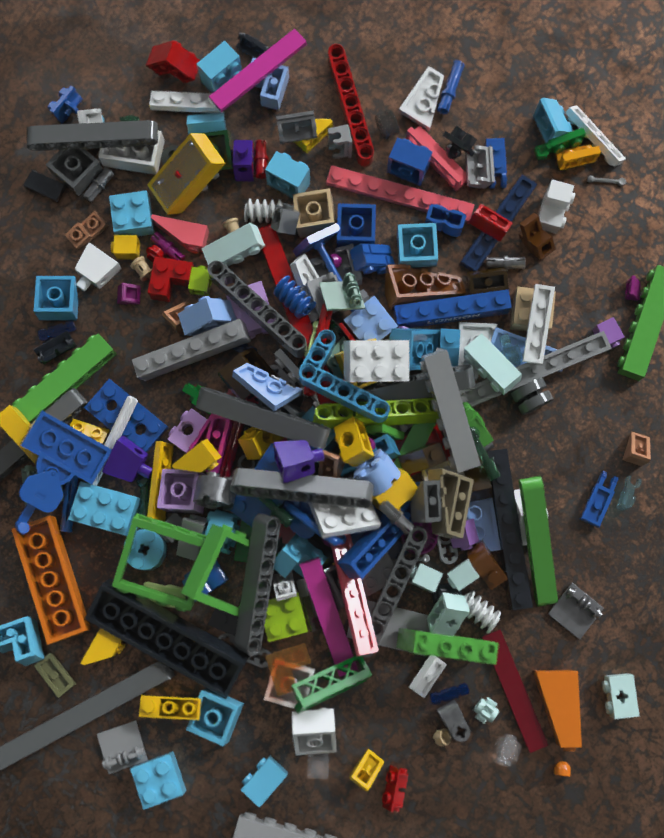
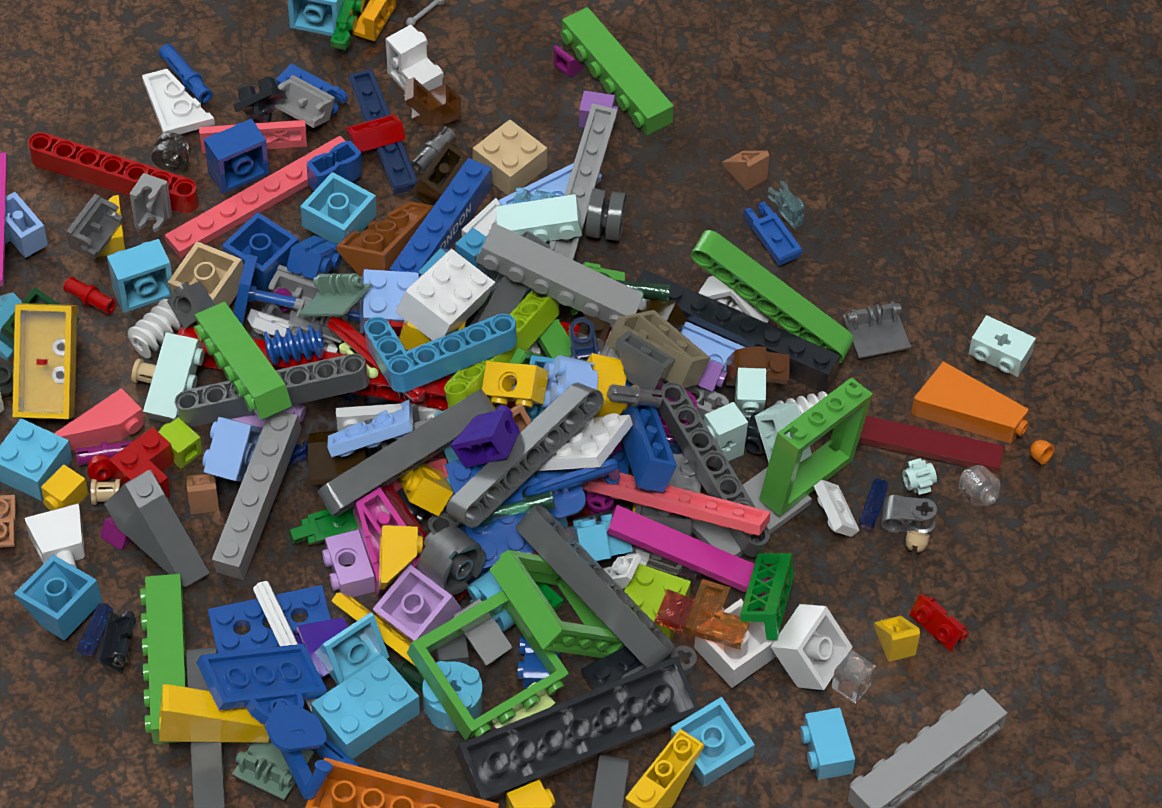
camera: 55 degrees left, 25 degrees down
dark purple torso [233,140,255,182] -> none
white plate [522,284,555,365] -> none
none -> dark grey wedge [104,469,210,588]
none -> bright green brick [194,302,292,420]
none -> medium azure slope [315,612,389,686]
none -> dark blue piece [569,317,600,361]
none -> clear red brick [654,589,695,633]

